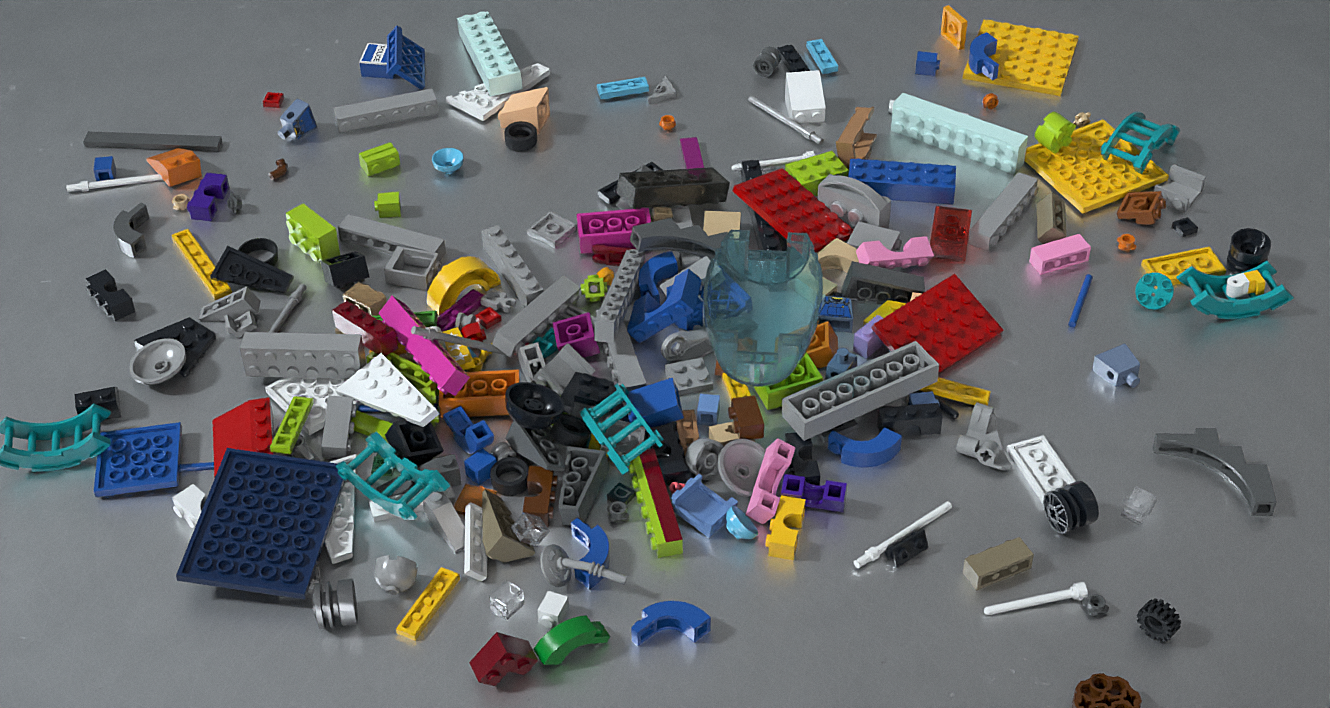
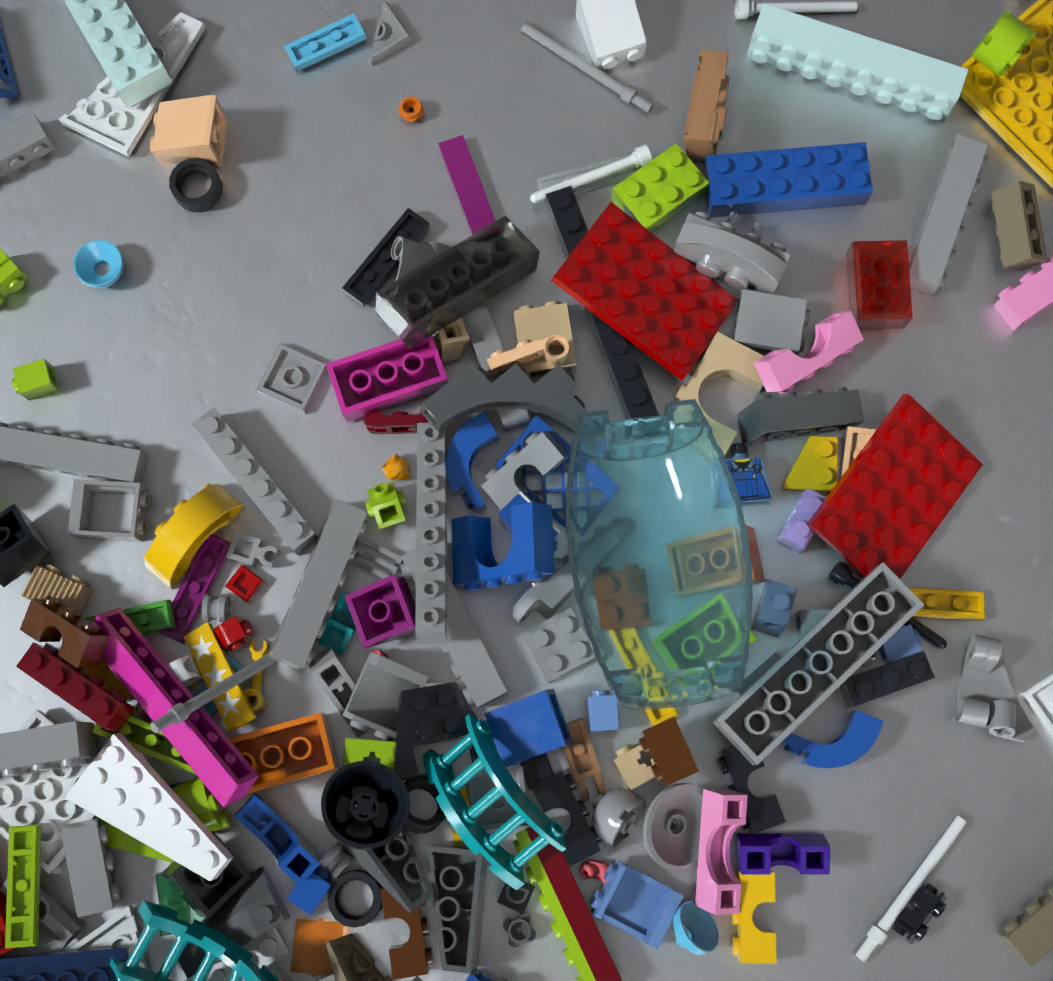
camera: 10 degrees left, 35 degrees up
none -> reddish brown arch [20,596,110,668]
none -> light nougat plate [487,335,569,376]

